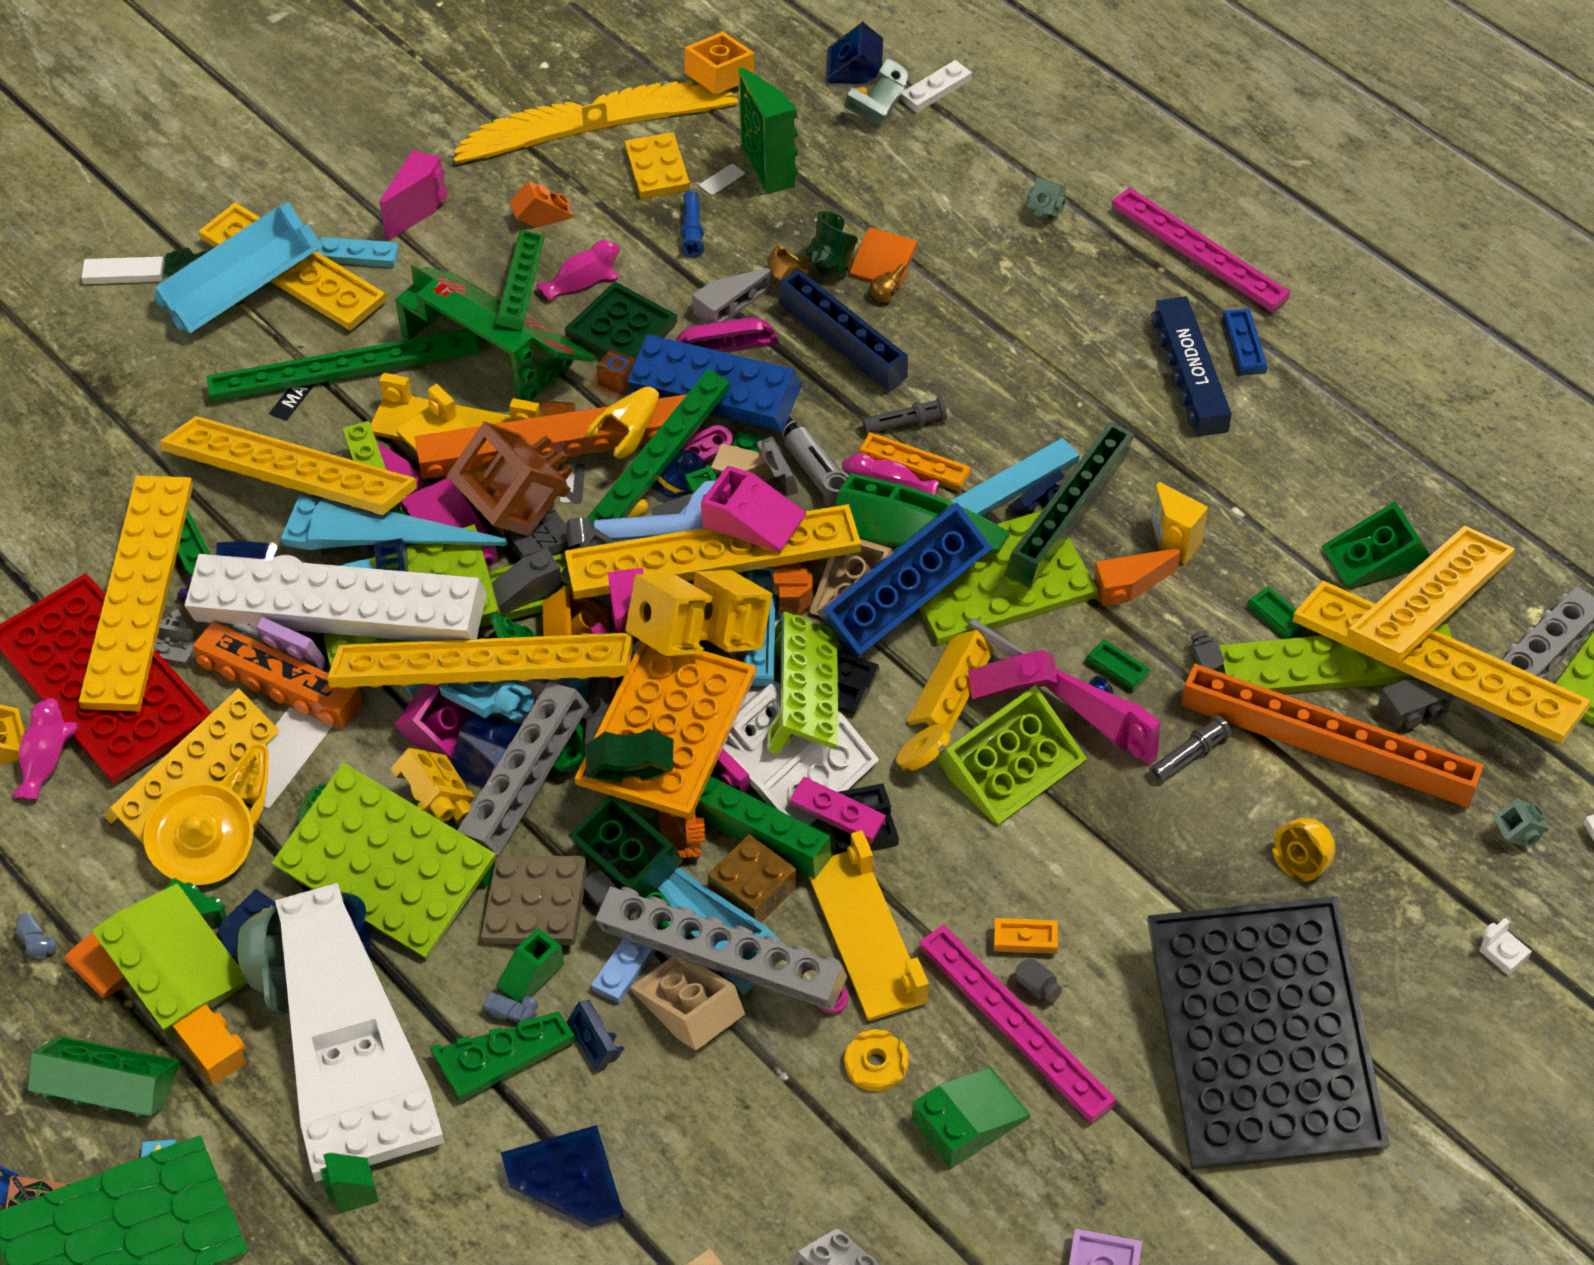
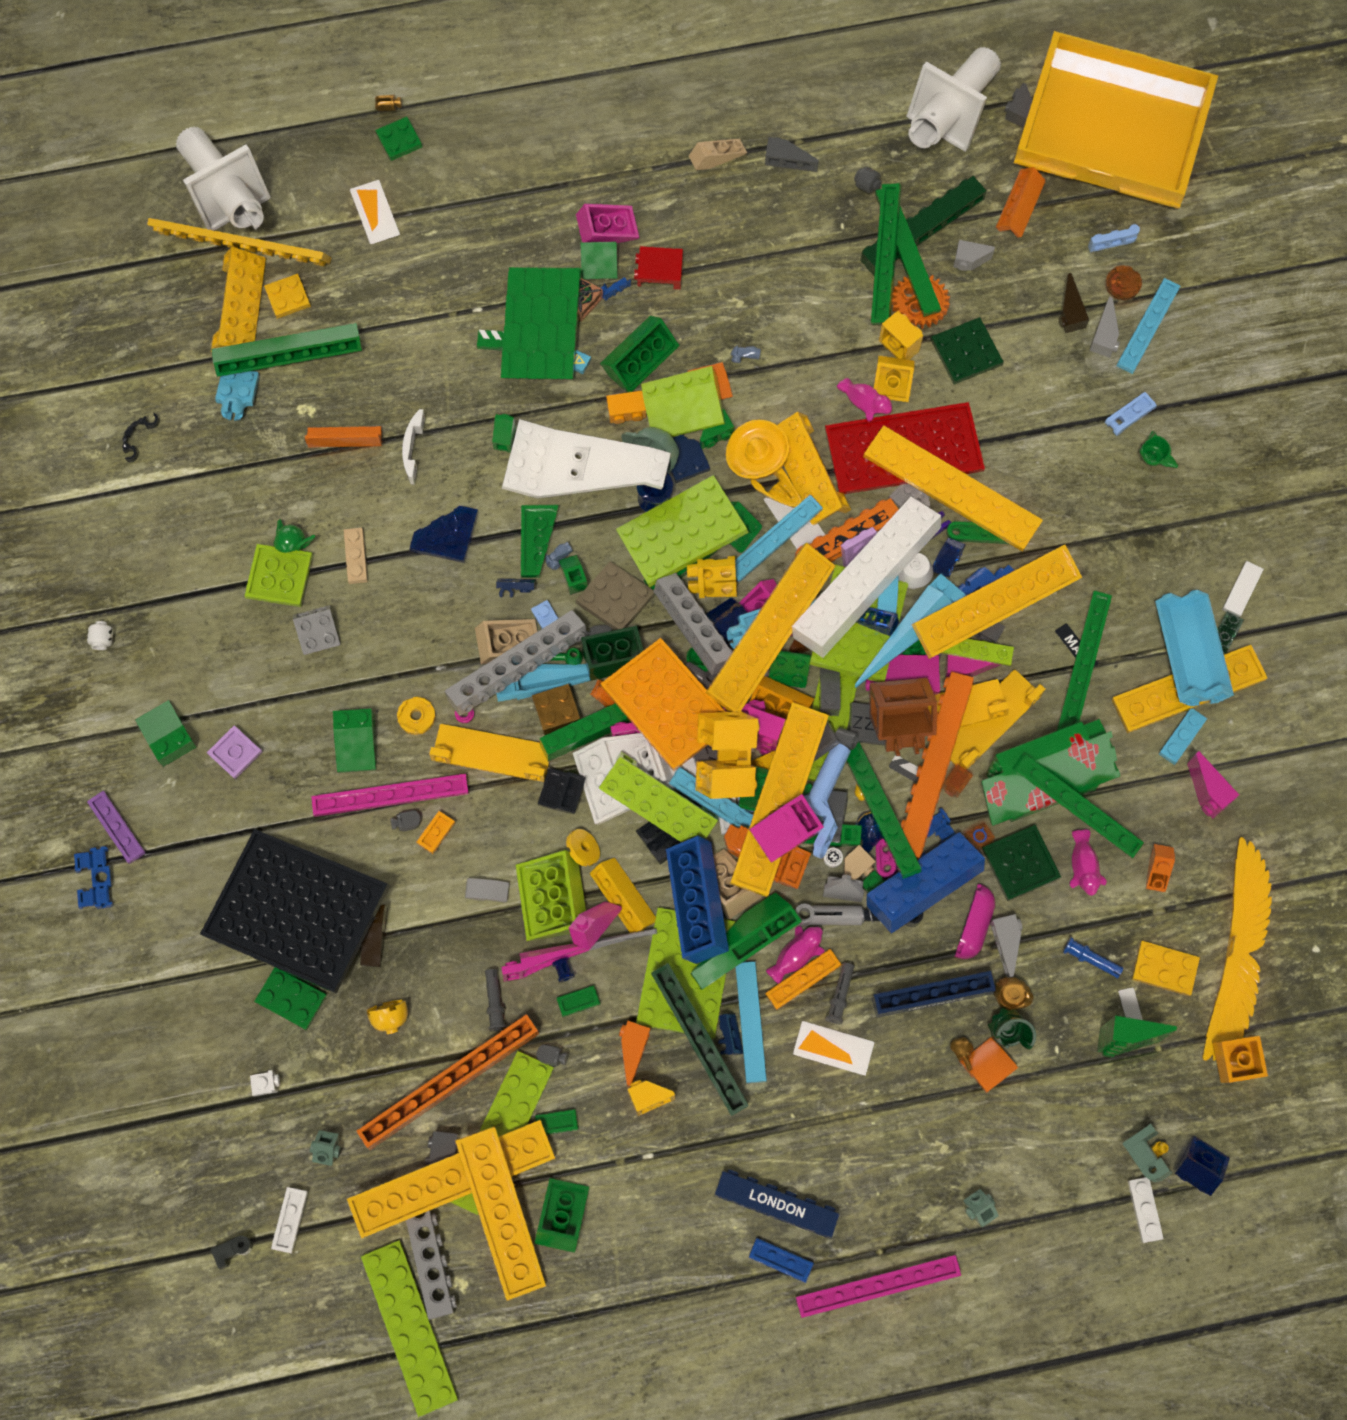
camera: 120 degrees right, 20 degrees up
yellow animal [585,386,659,459] -> none
dark green brick [586,729,674,783] -> none
dark pink plate [789,776,886,844] -> none
none -> green plate [254,967,327,1031]
none -> light grey slope [465,878,509,903]
none -> medium azure tile [735,495,823,583]
none -> white sticker [793,1021,874,1075]
none -> blue plate [958,565,1014,595]

